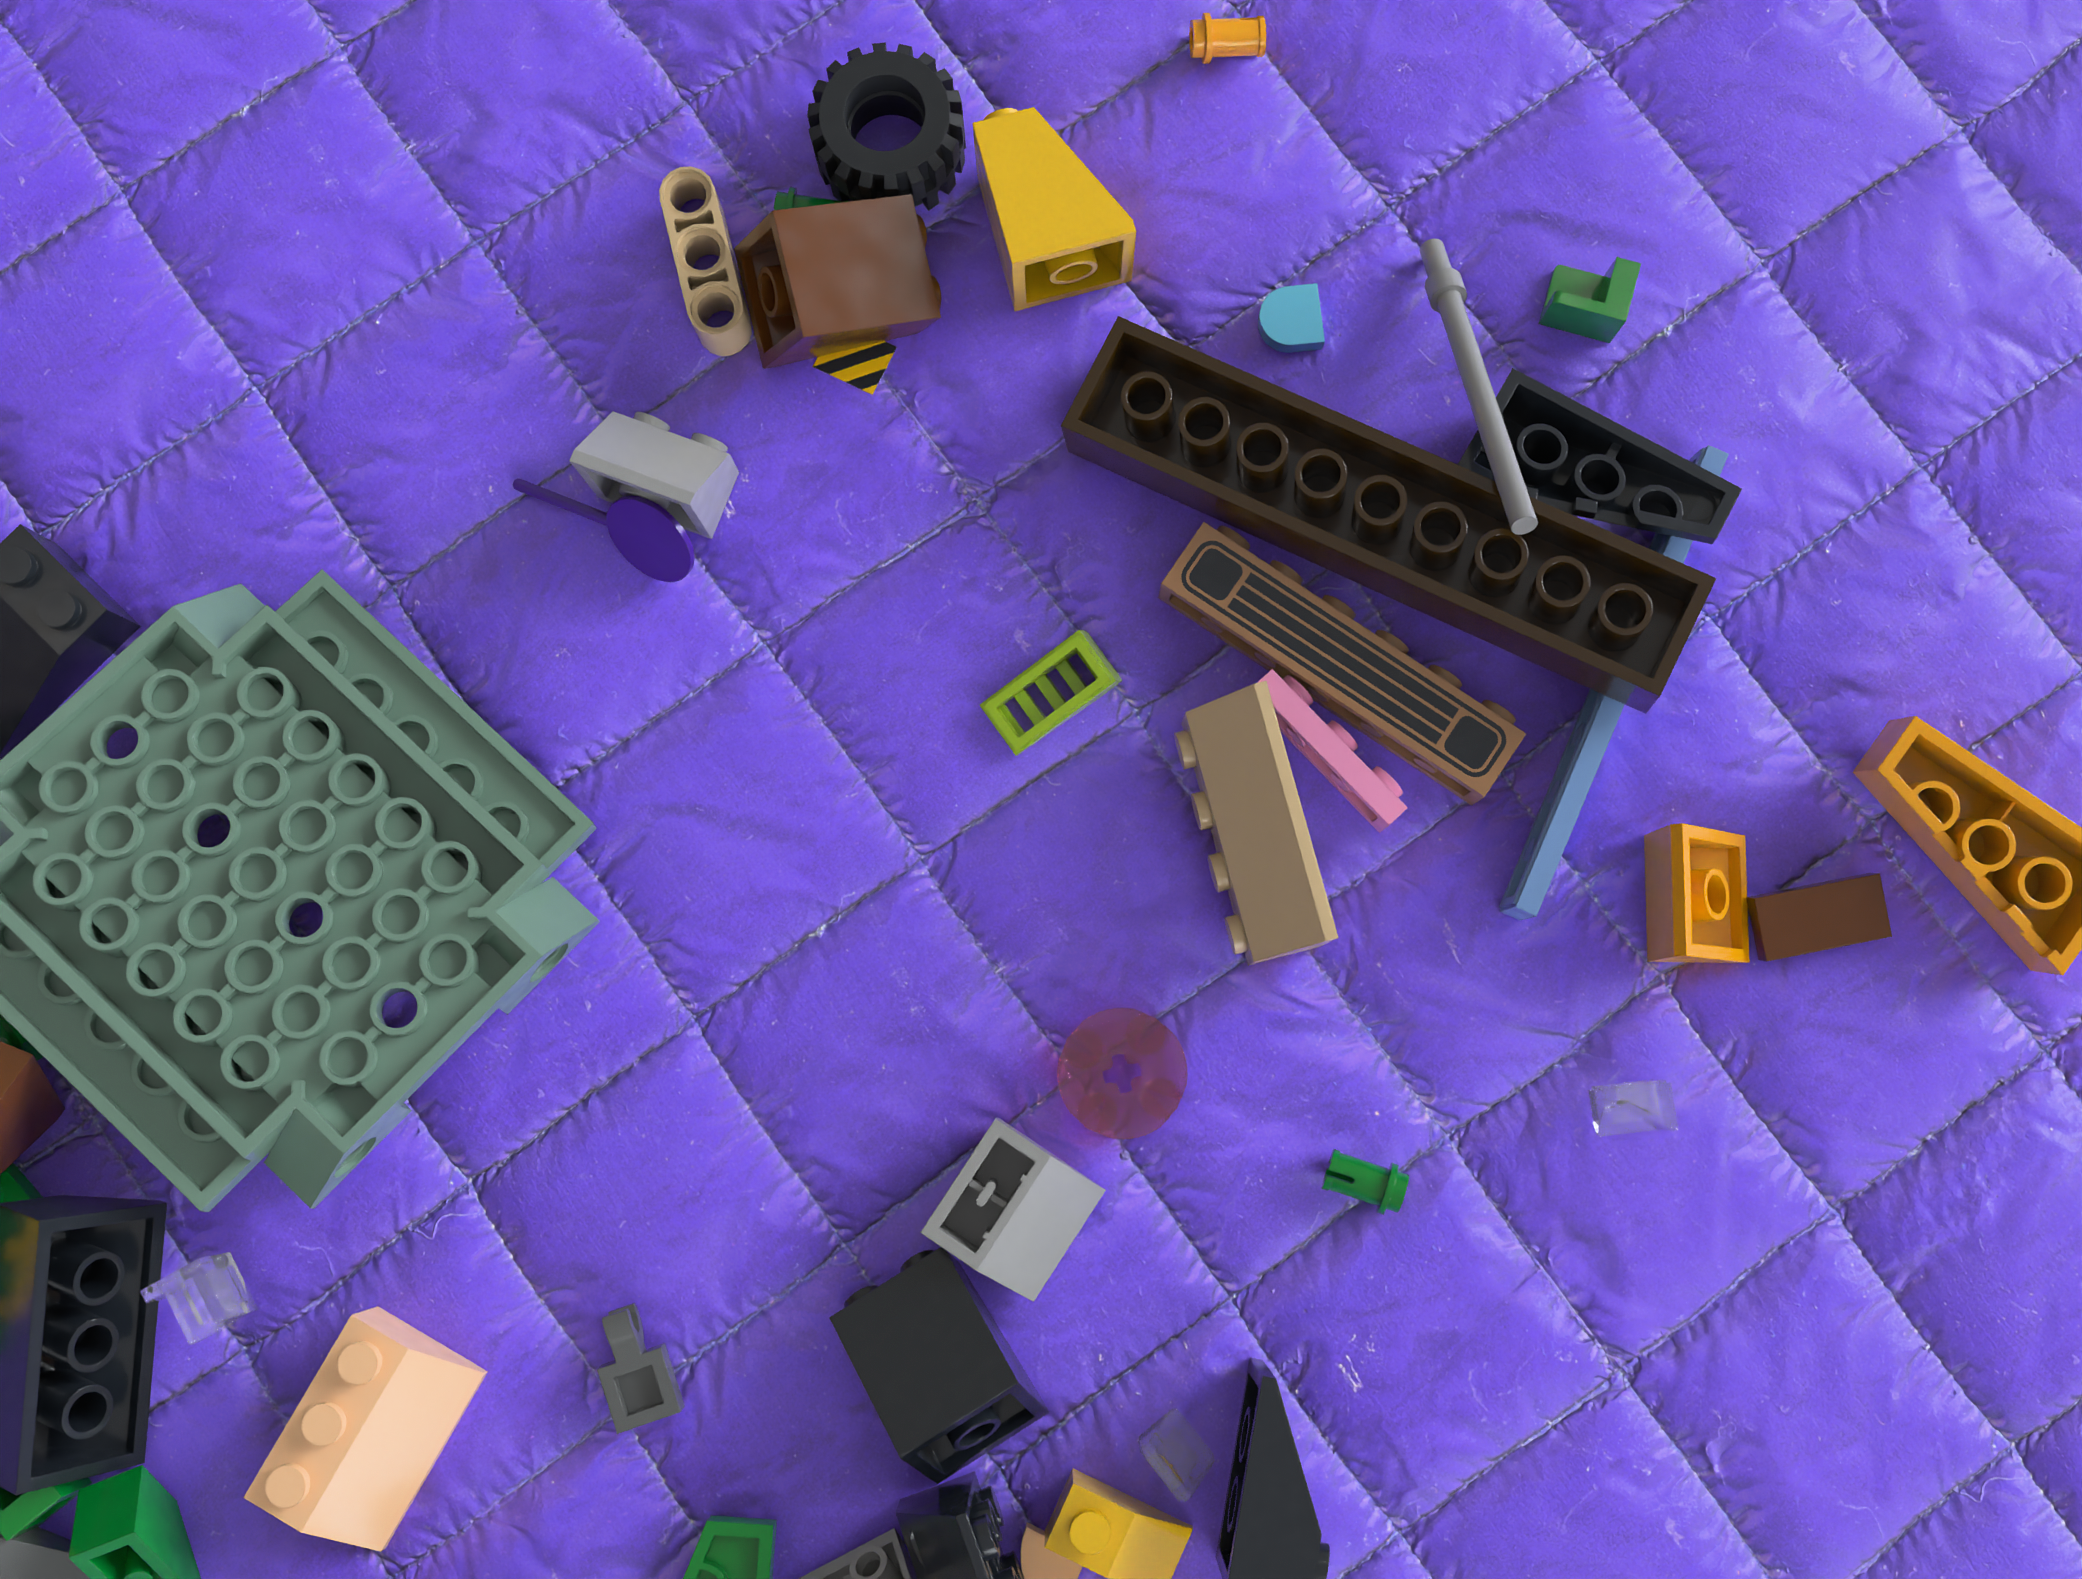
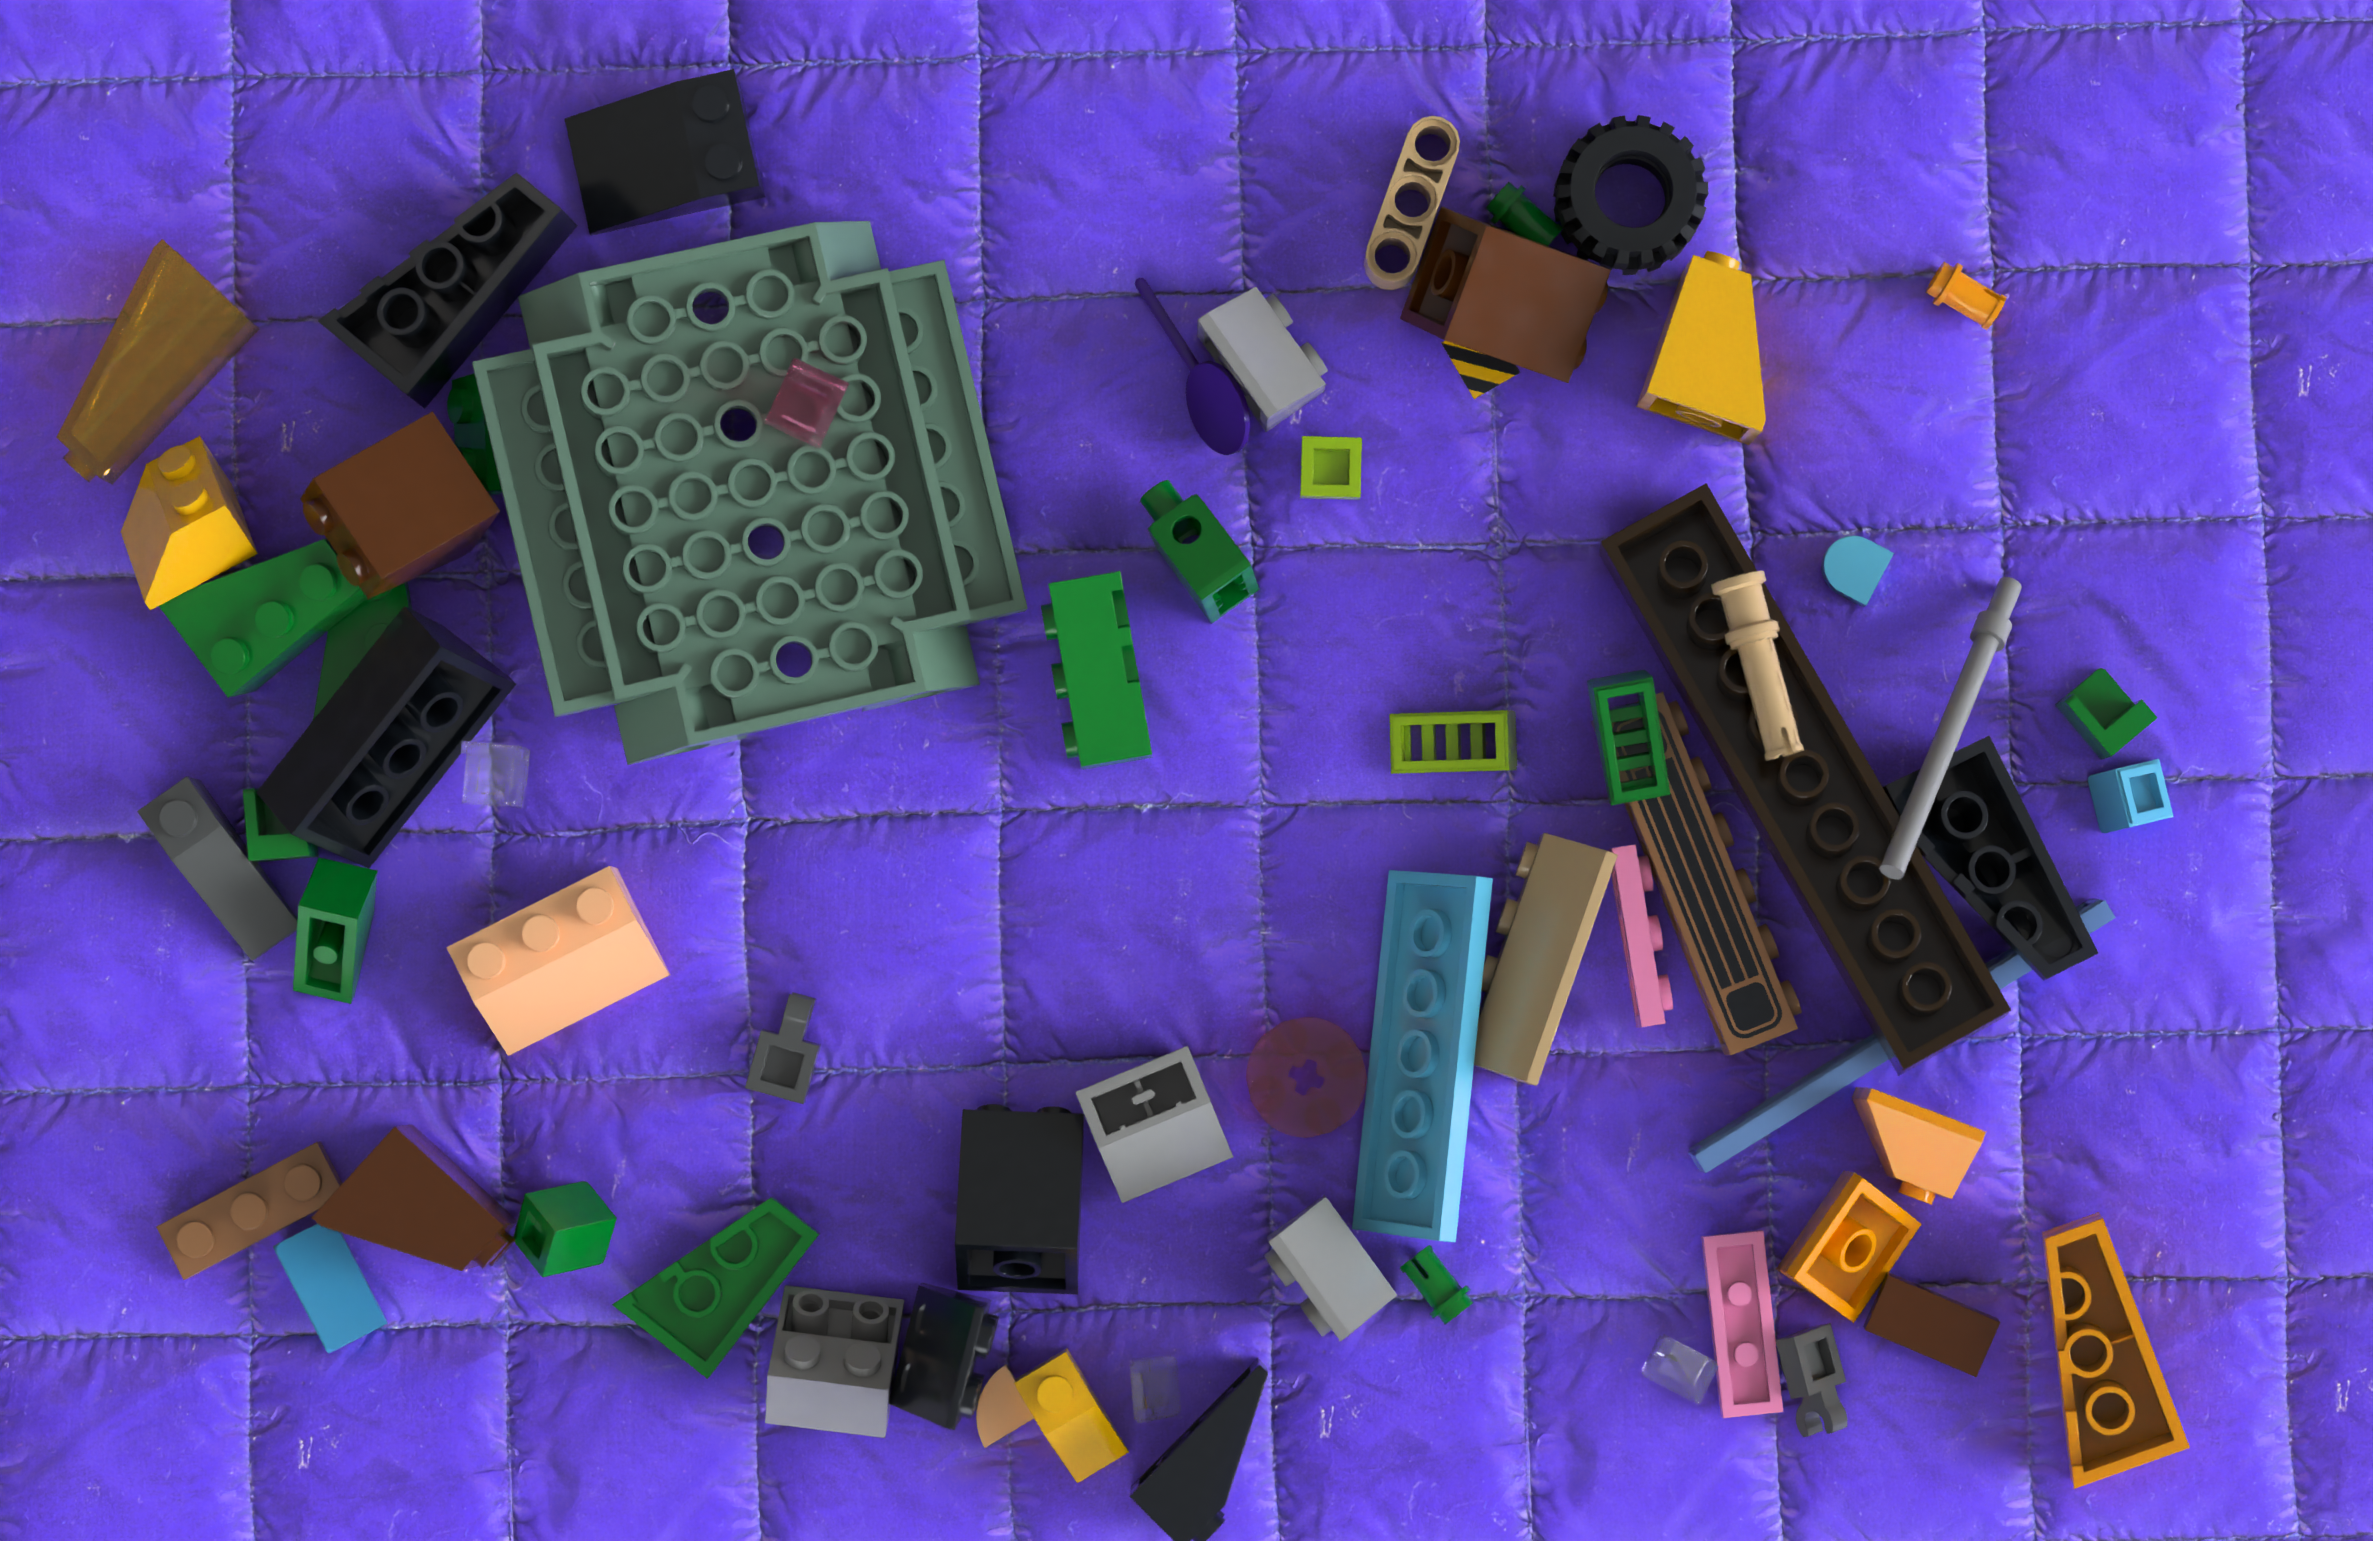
camera: 30 degrees right, 5 degrees up
none -> clear pink panel [764,358,849,449]
none -> green wedge [1041,571,1153,770]
none -> green torso [1140,480,1260,624]
none -> light grey slope [1264,1195,1397,1341]
none -> lime plate [1300,436,1362,500]
none -> medium azure plate [1352,870,1493,1242]
none -> green slope [1587,670,1671,806]
none -> bright pink plate [1701,1230,1783,1418]
none -> tan pin [1711,571,1804,760]
none -> dark grey plate [1775,1323,1847,1437]
none -> light orange slope [1852,1087,1986,1205]
none -> medium azure slope [2088,759,2174,833]

